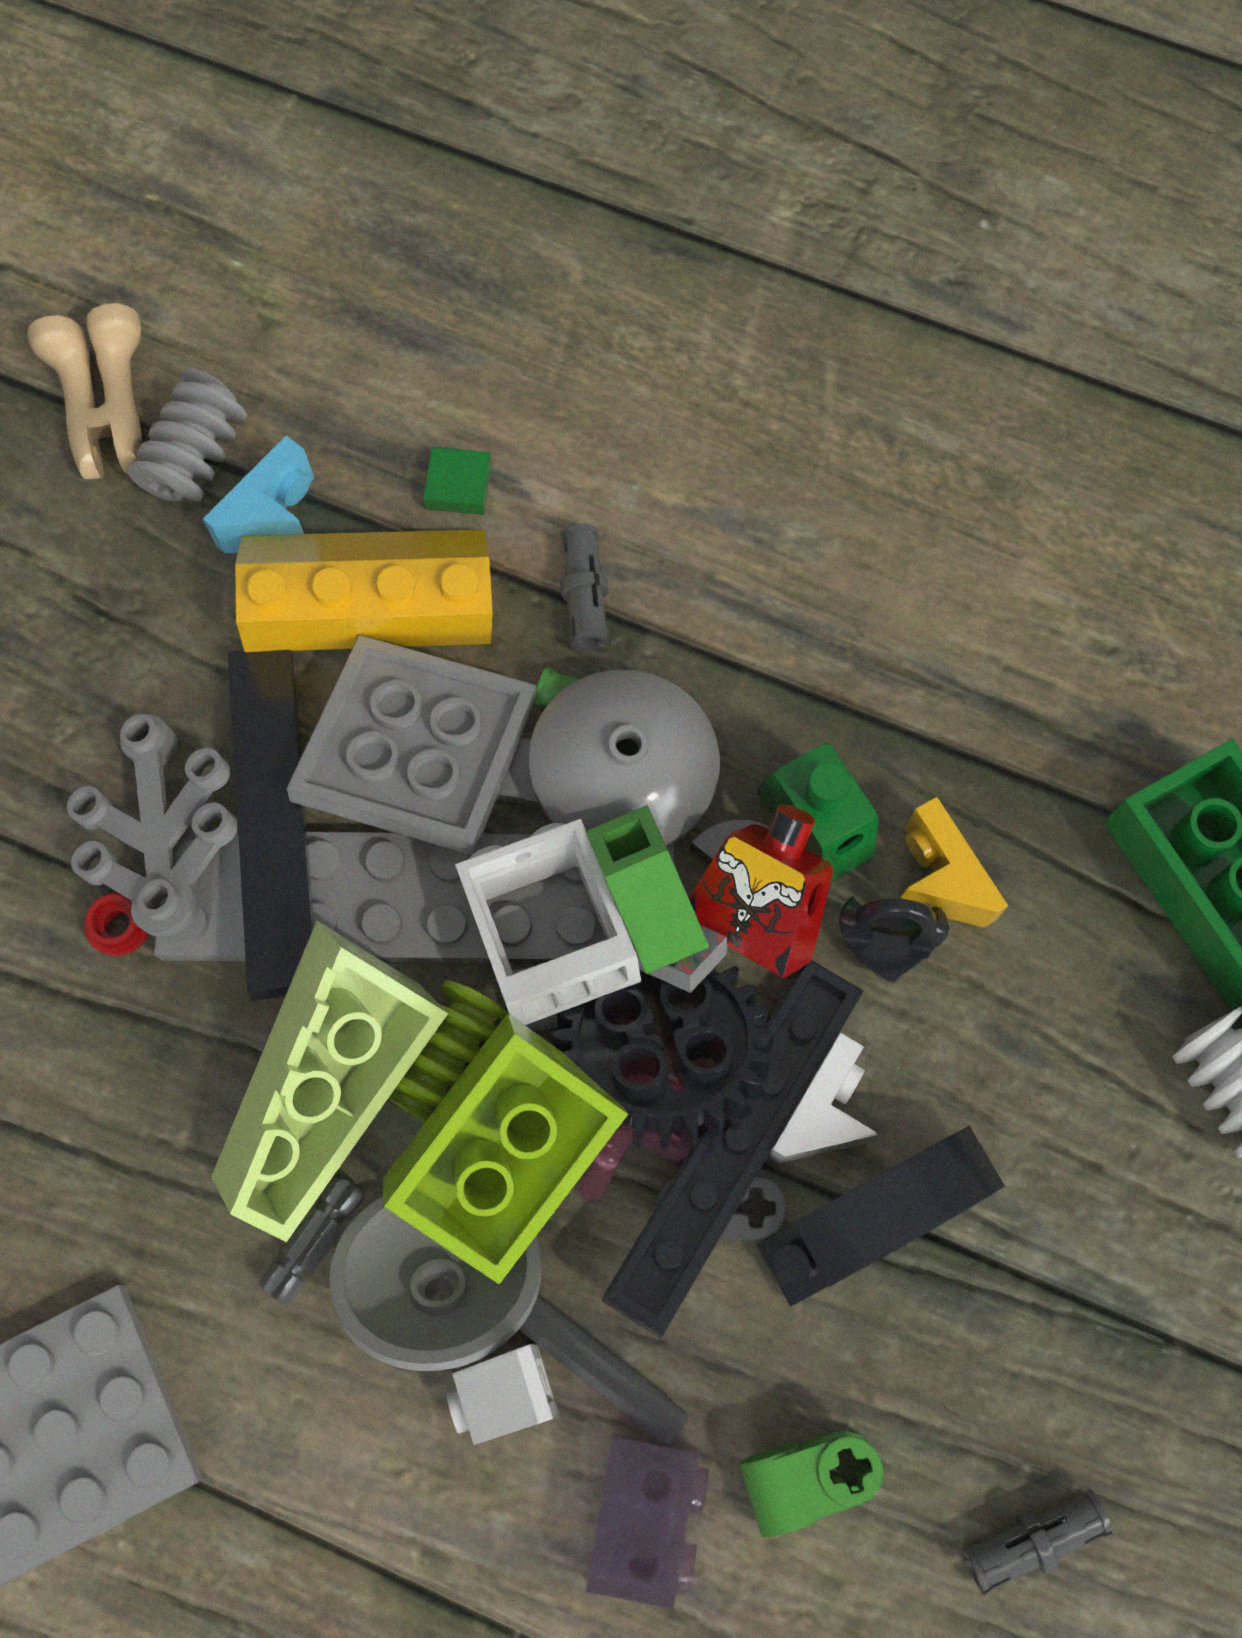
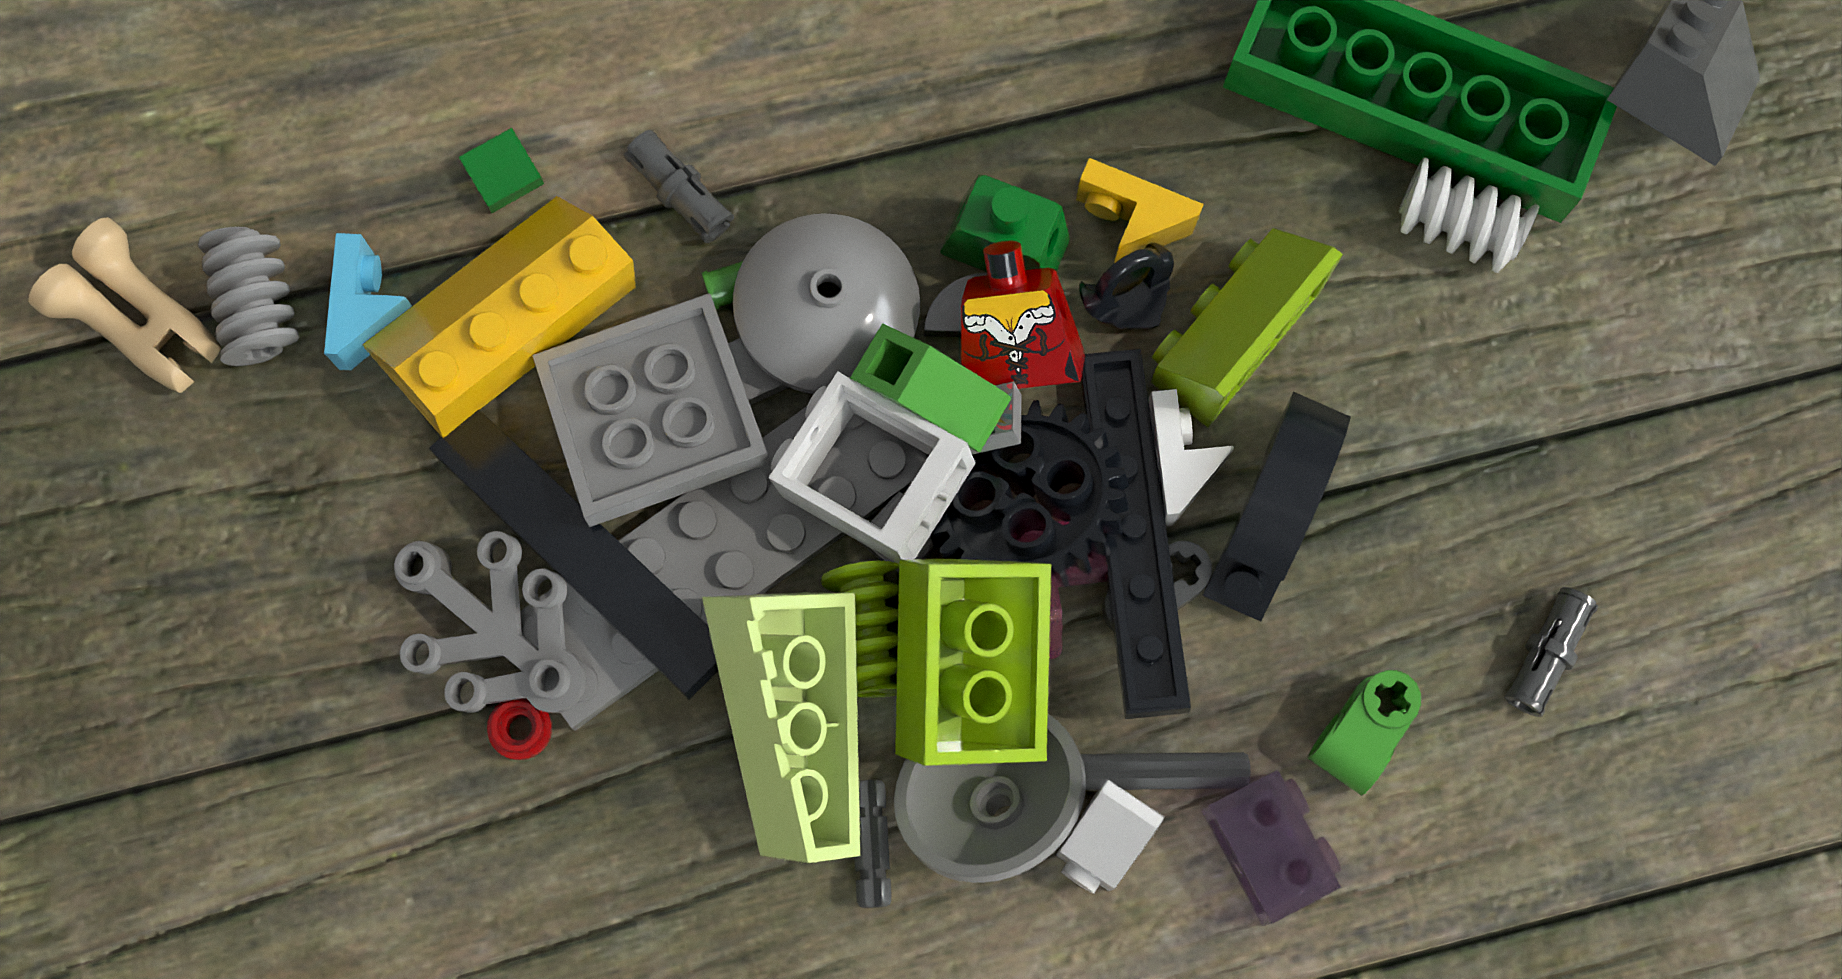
camera: 40 degrees left, 5 degrees up
none -> lime slope [1151,228,1343,428]

